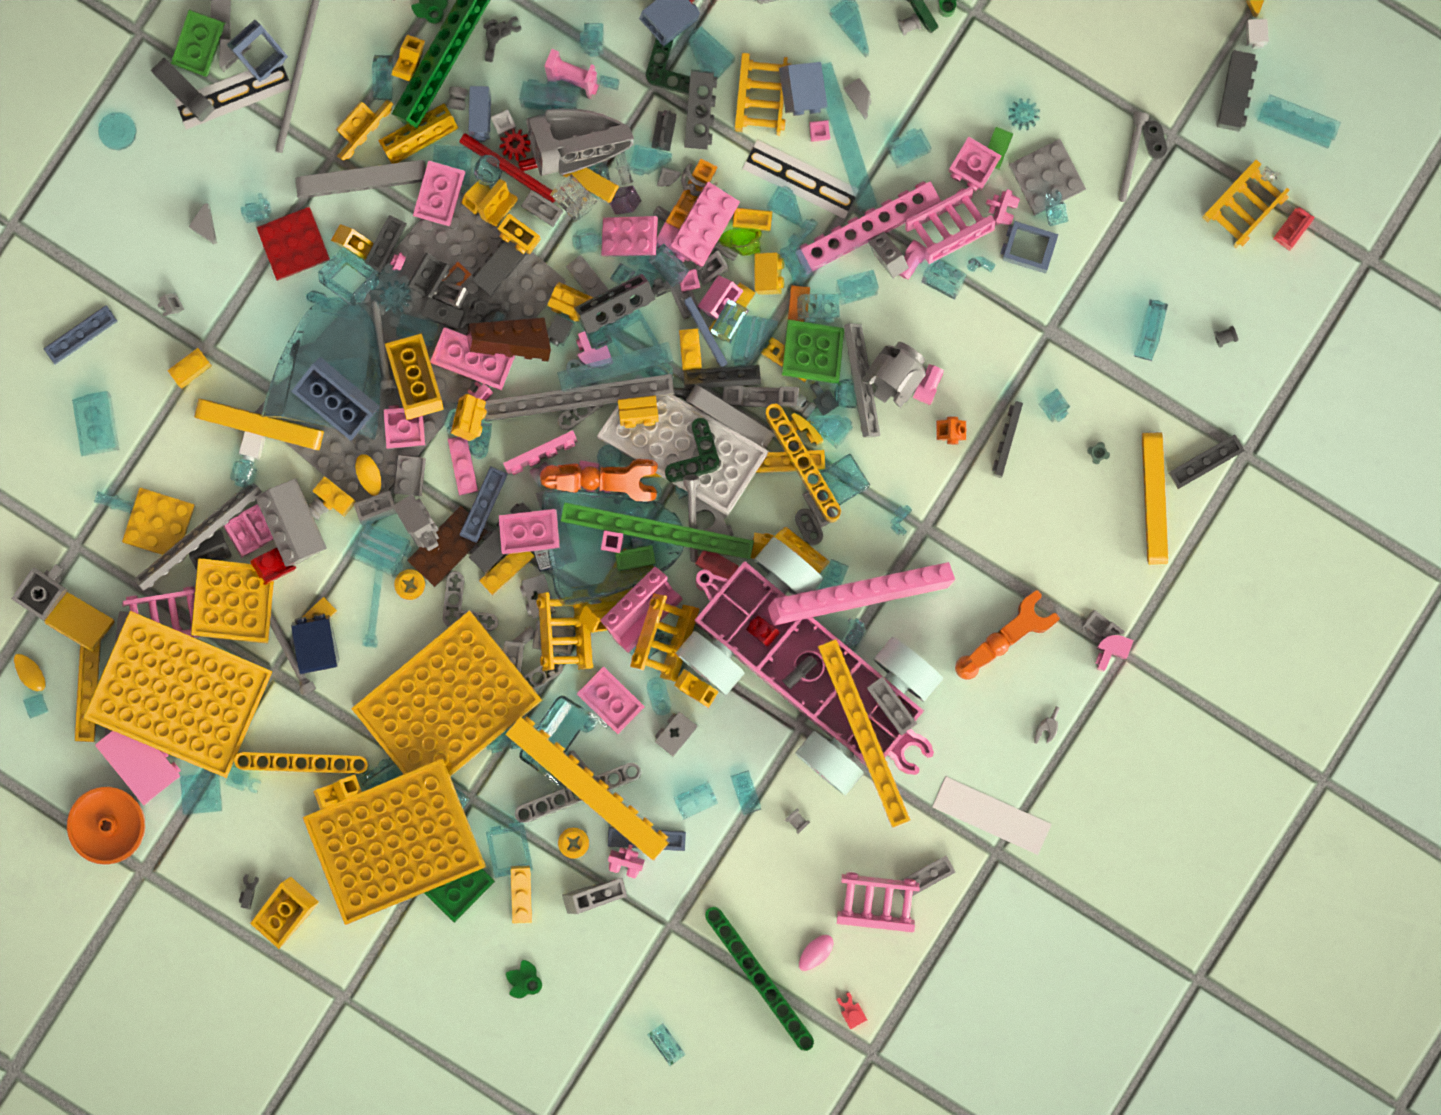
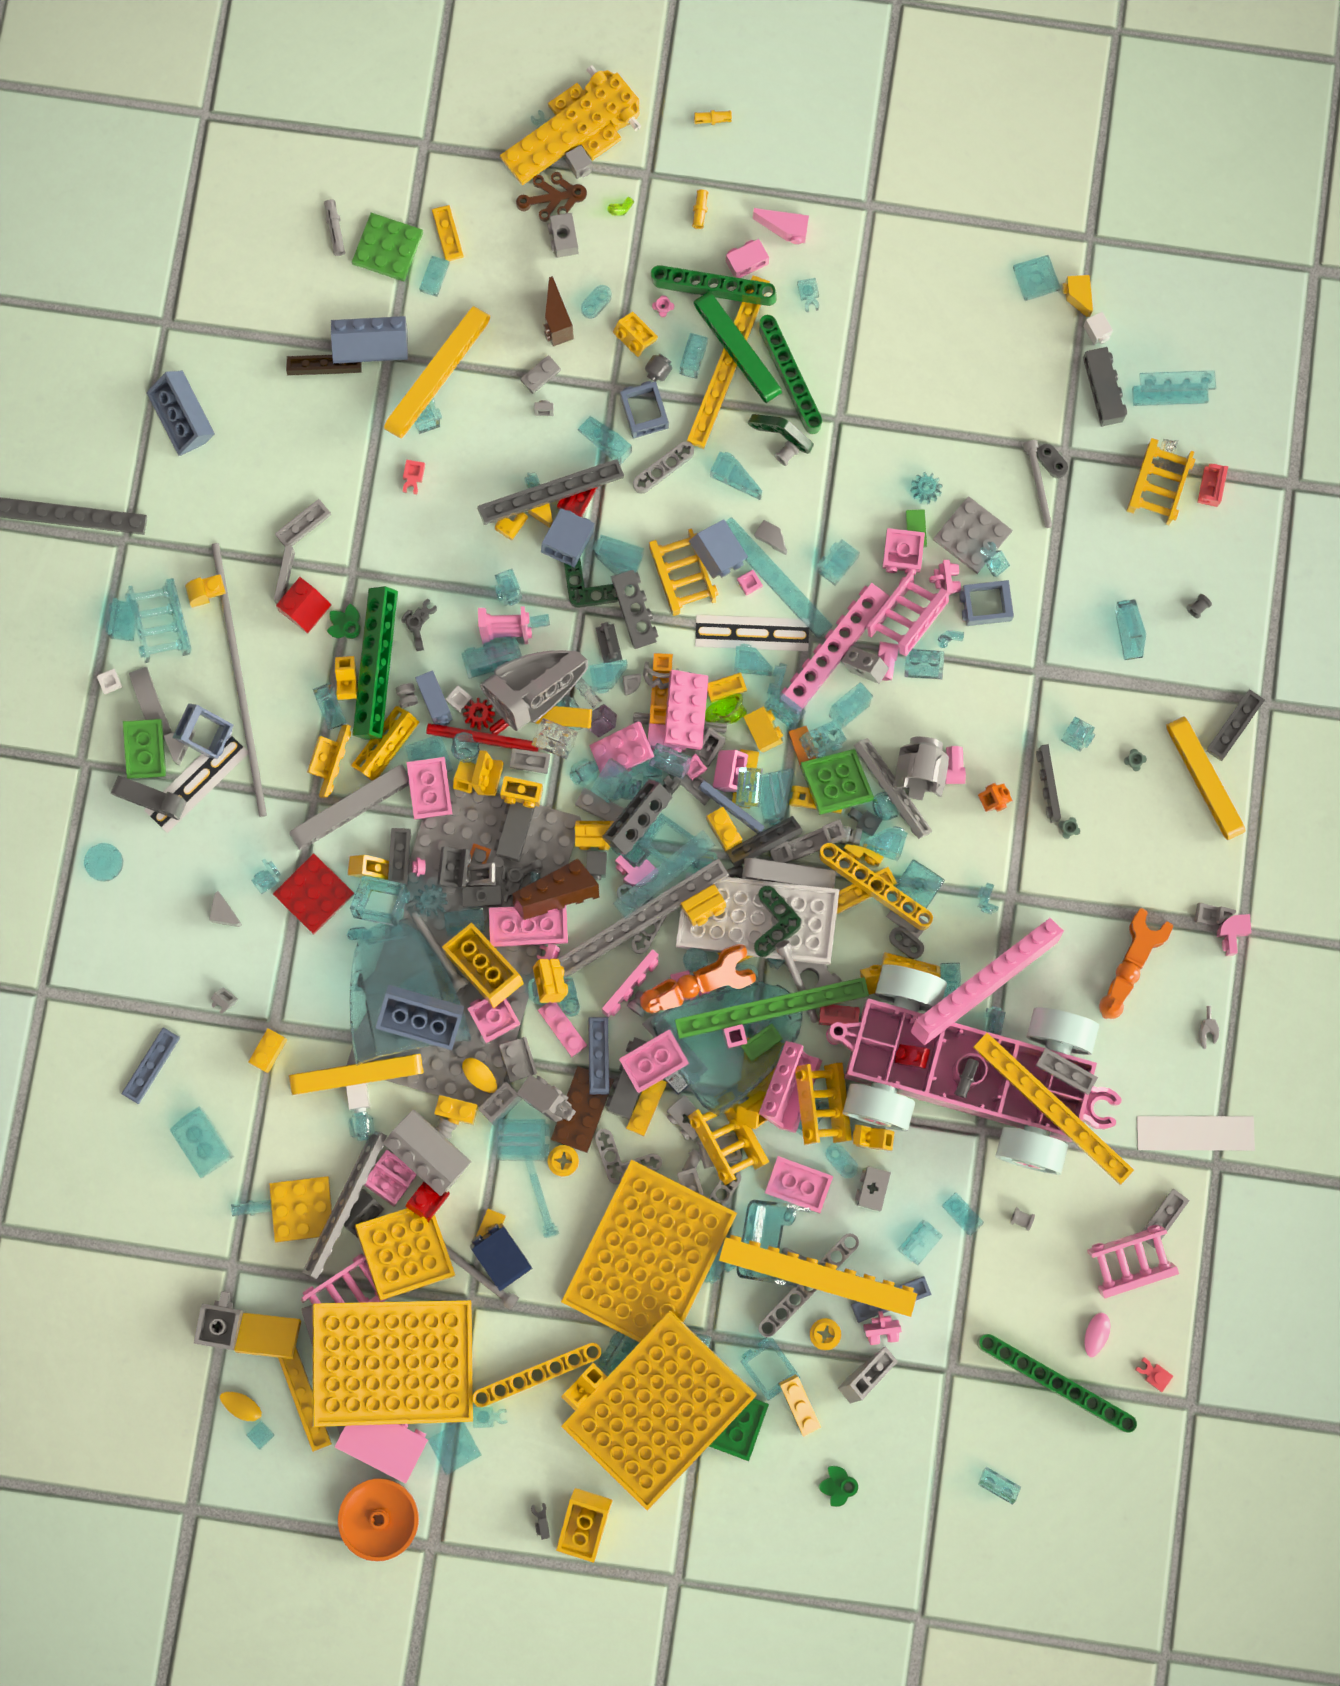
camera: 30 degrees left, 5 degrees down
none -> clear light blue bracket [590,758,633,803]
none -> sand green plate [1058,817,1080,839]

